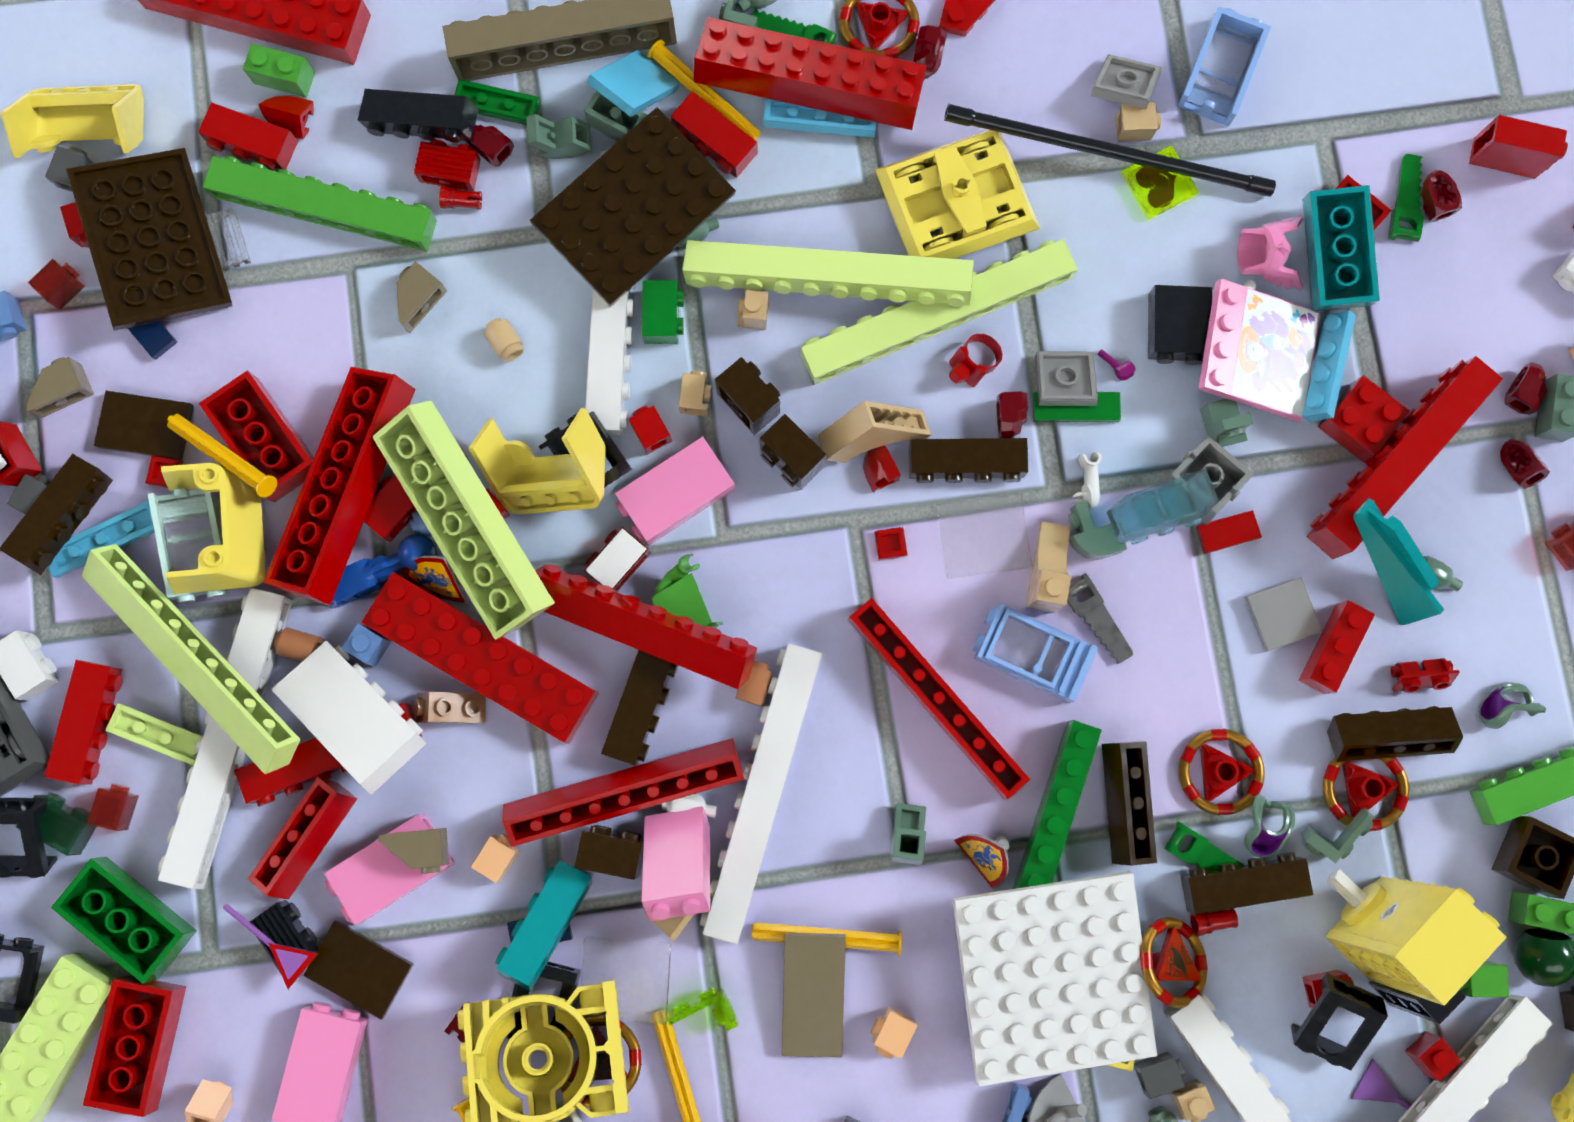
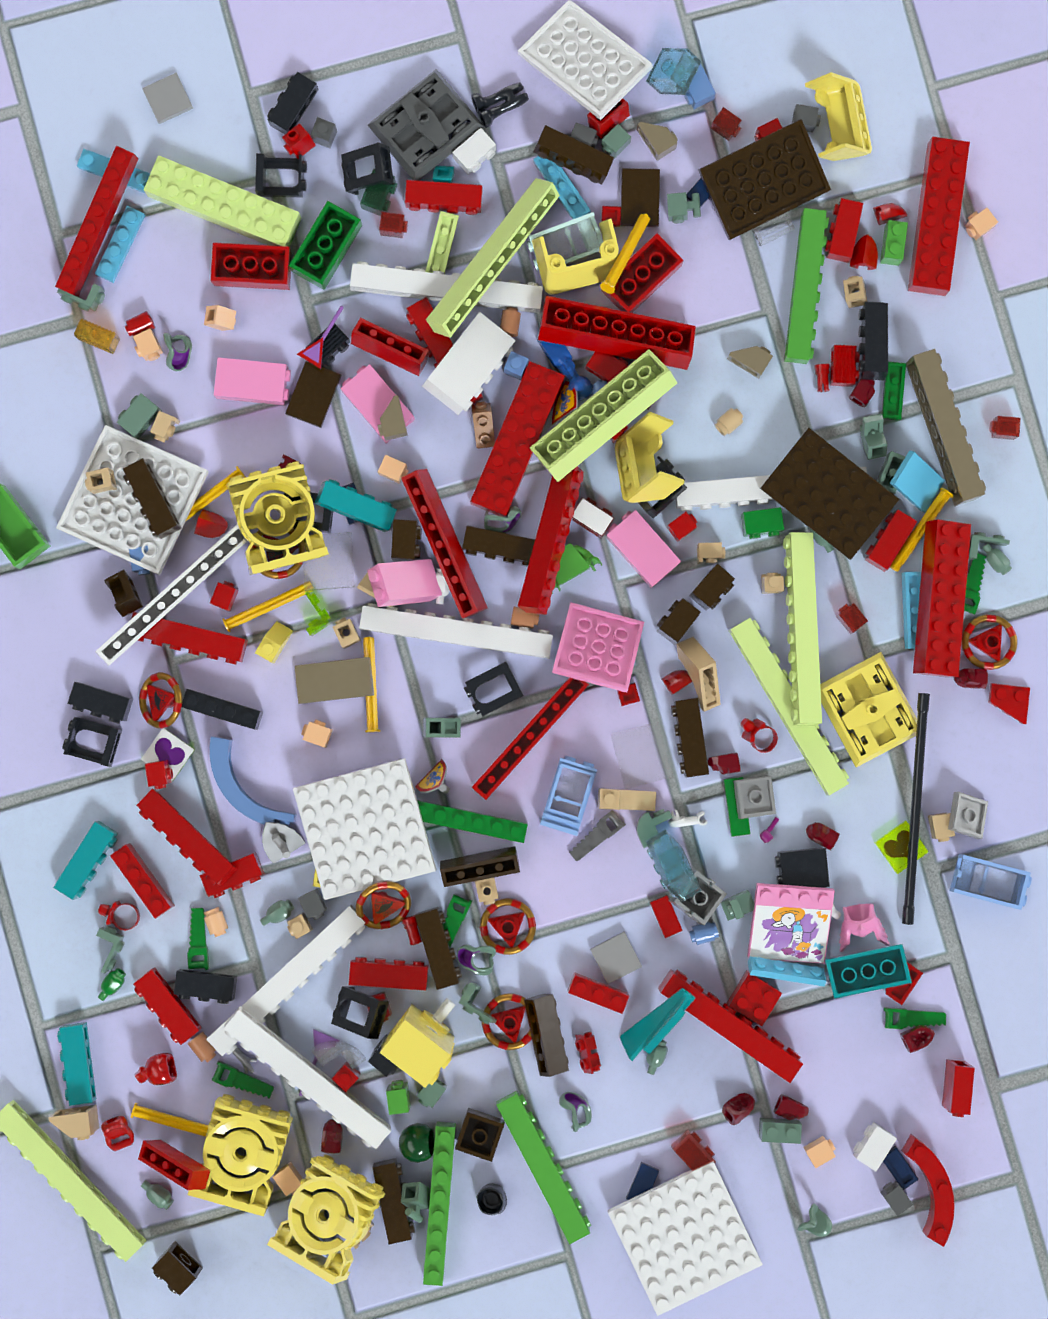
camera: 80 degrees right, 5 degrees up
none -> light yellow slope [255,621,293,663]
none -> clear brick [311,1041,366,1069]
none -> dark red rock [321,1119,343,1154]
none -> tan brick [333,618,361,649]
none -> red brick [349,957,429,991]
none -> teal plate [432,166,455,183]
none -> black panel [464,662,524,717]
none -> tan brick [475,877,499,905]
none -> sand green piece [484,506,521,533]
none -> bright pink plate [552,602,644,693]
none -> sand green brick [601,124,631,159]
none -> sand green brick [667,192,701,224]
none -> medium blue brick [689,922,719,945]
none -> dark red rock [806,822,840,851]
none -> clear red brick [836,603,868,634]
none -> tan brick [843,276,868,308]
none -> red brick [873,203,907,225]

